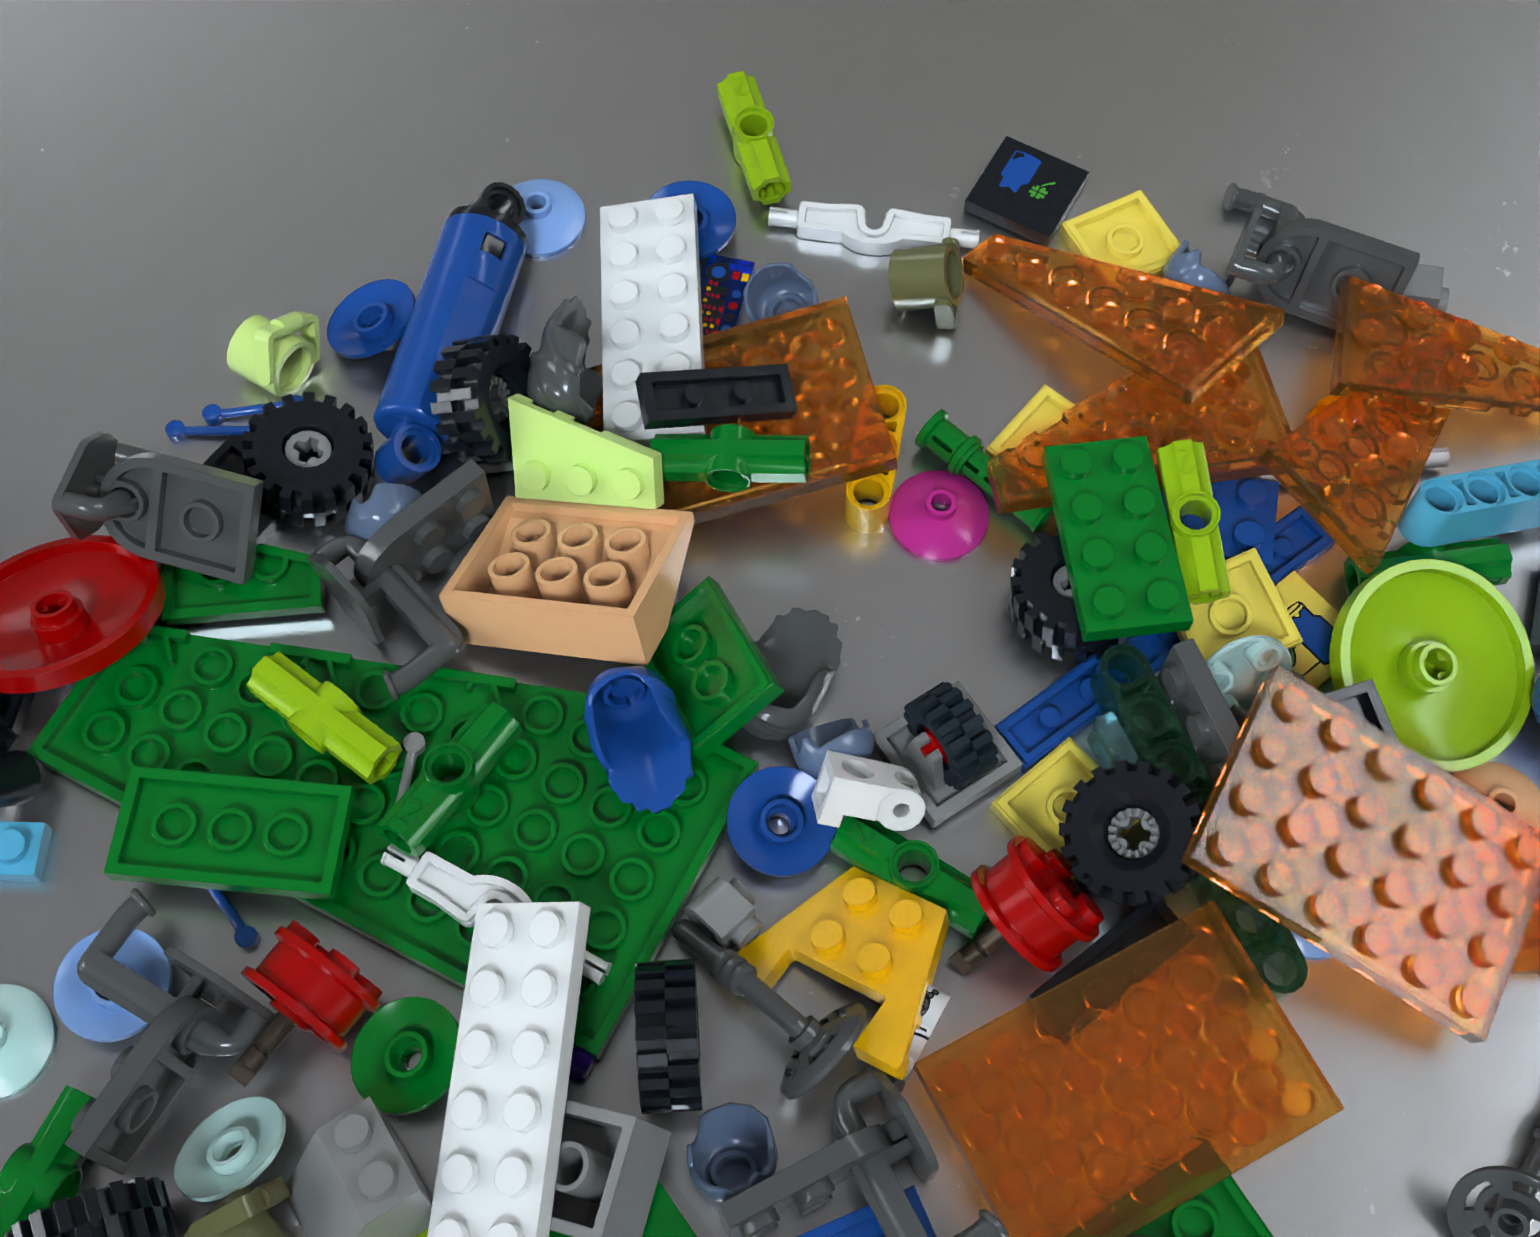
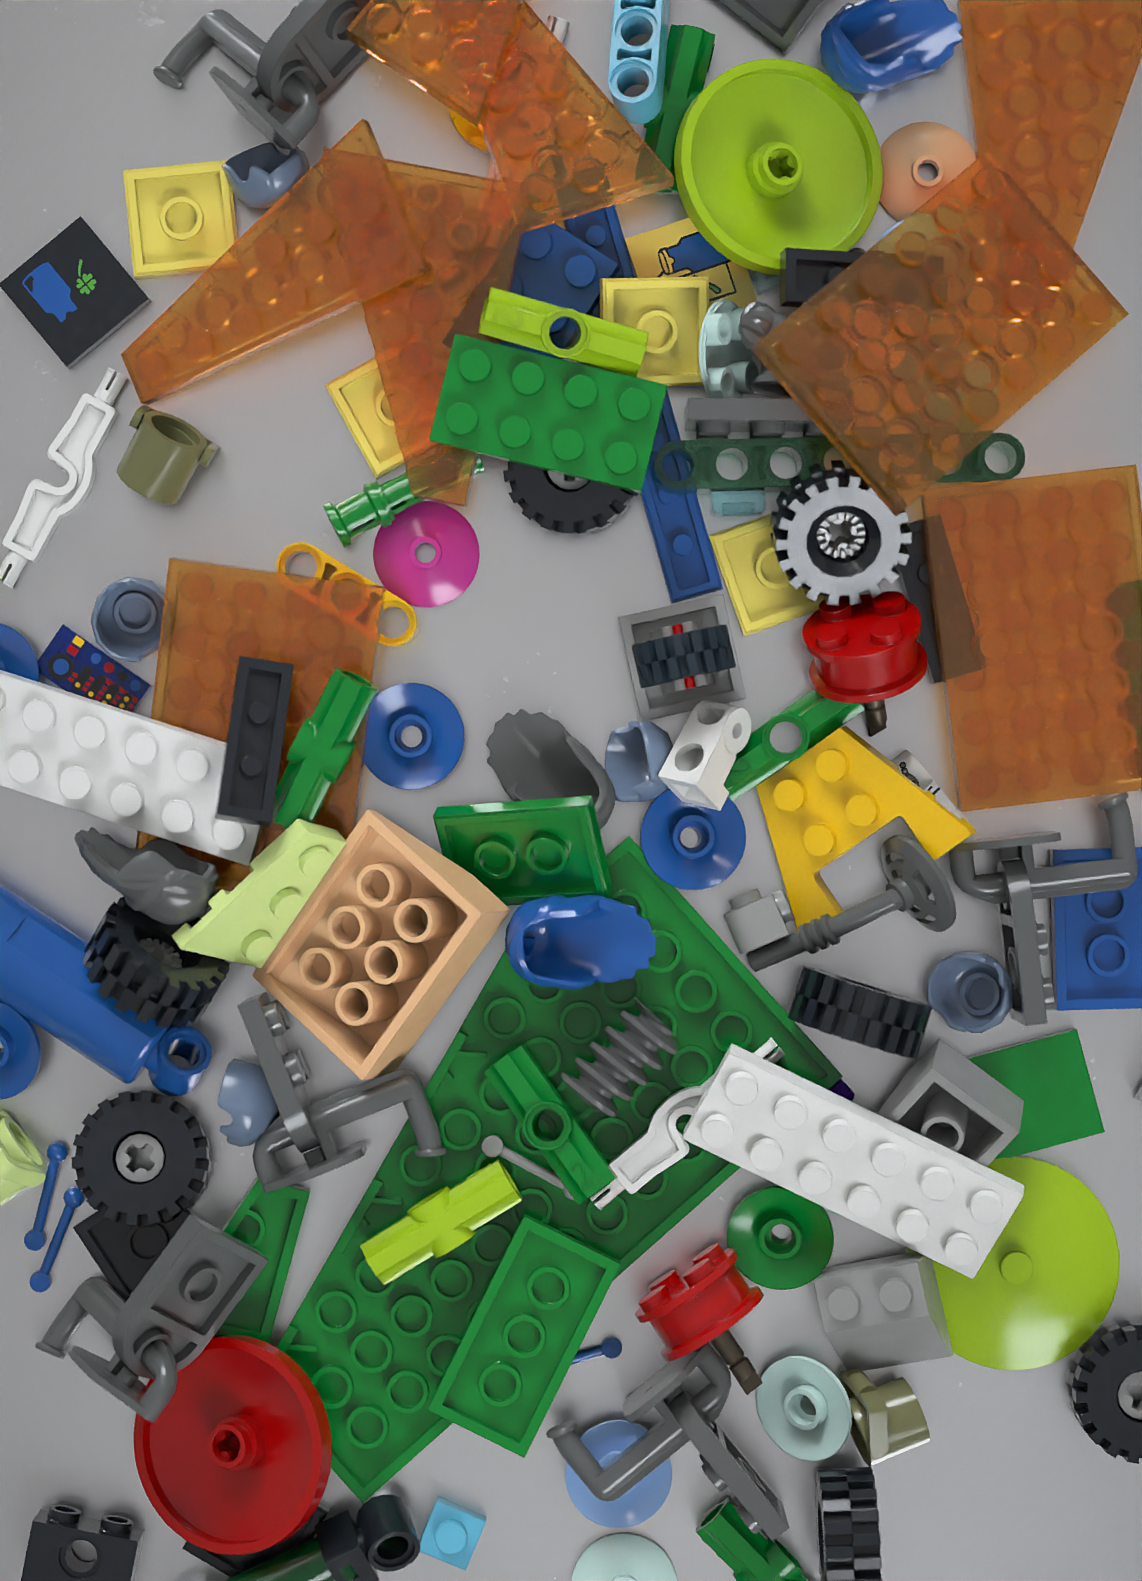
camera: 70 degrees left, 25 degrees up
none -> blue dish [357,683,464,790]
none -> dark grey piece [560,997,679,1117]

